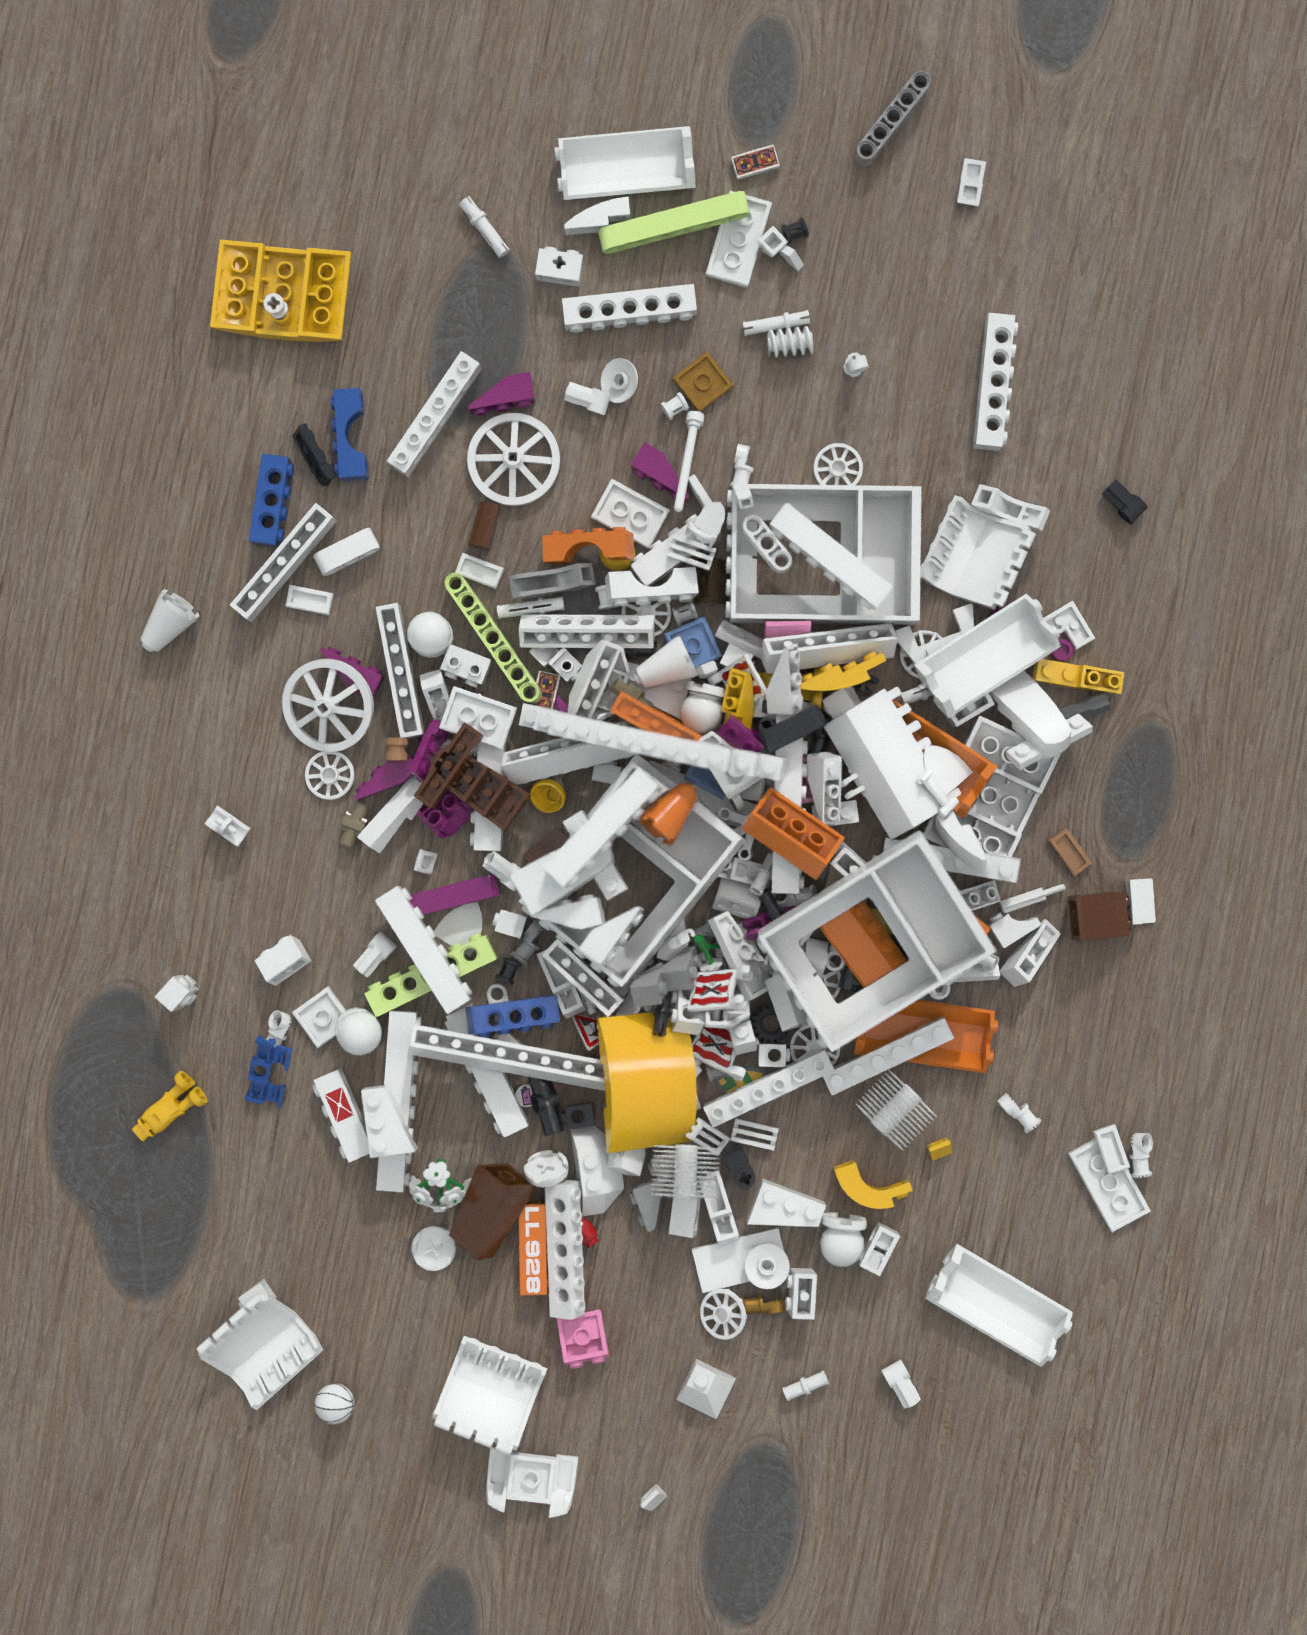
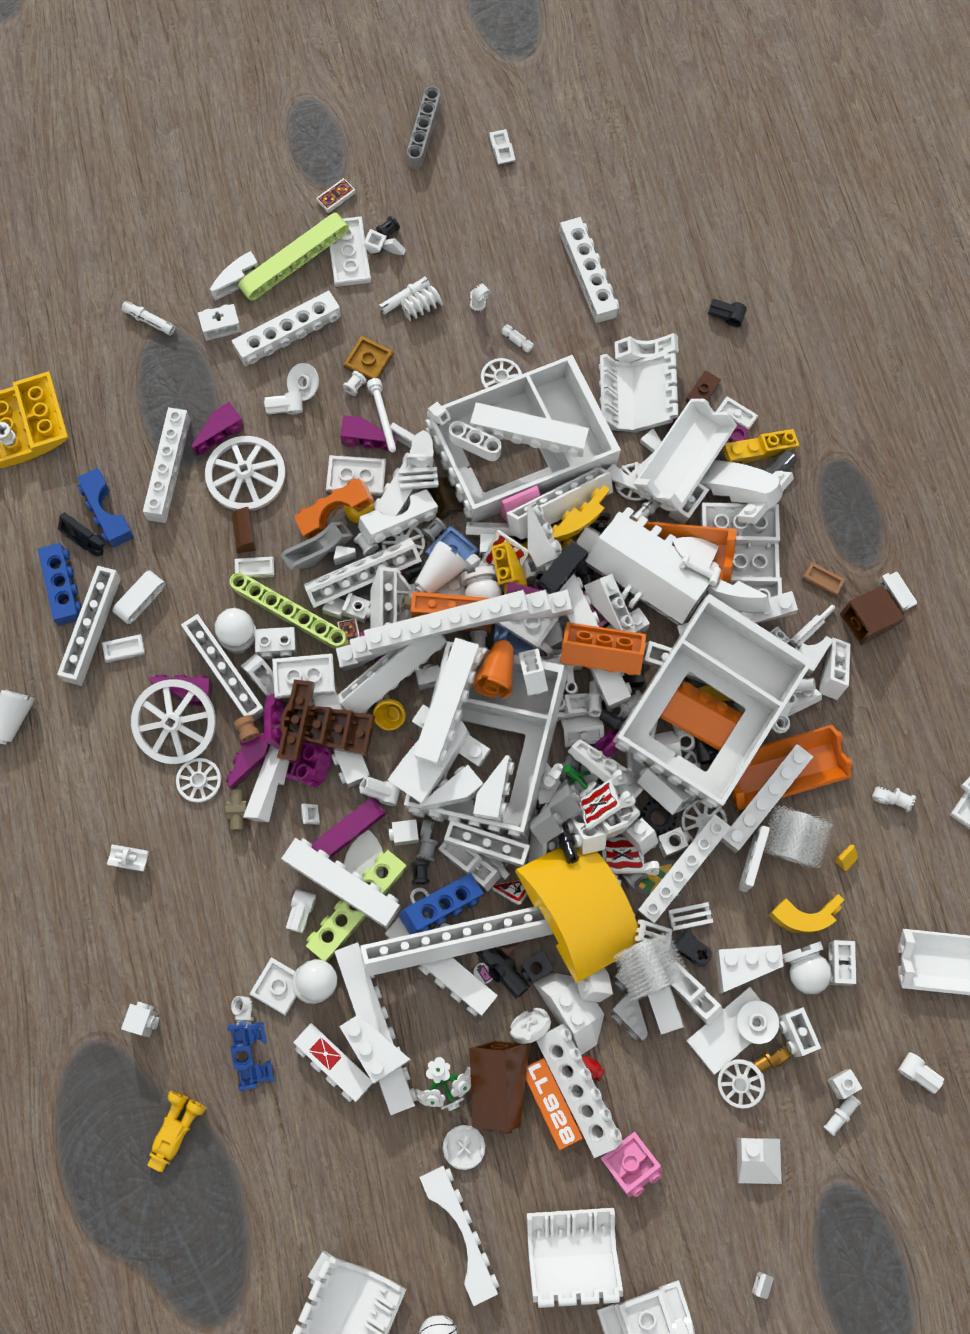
camera: 30 degrees left, 15 degrees down
white brick [254,935,312,986] -> none
white pin [497,596,565,619] -> none
white panel [555,126,696,200] -> none
white connector [730,444,754,487] -> none
none -> white slope [334,546,357,565]
none -> white arch [419,1165,500,1306]
none -> white axle [502,324,534,353]
none -> white arch [518,648,548,695]
none -> reddish brown plate [686,370,721,402]
none -> white tile [738,826,770,892]
none -> white brick [827,1069,862,1099]

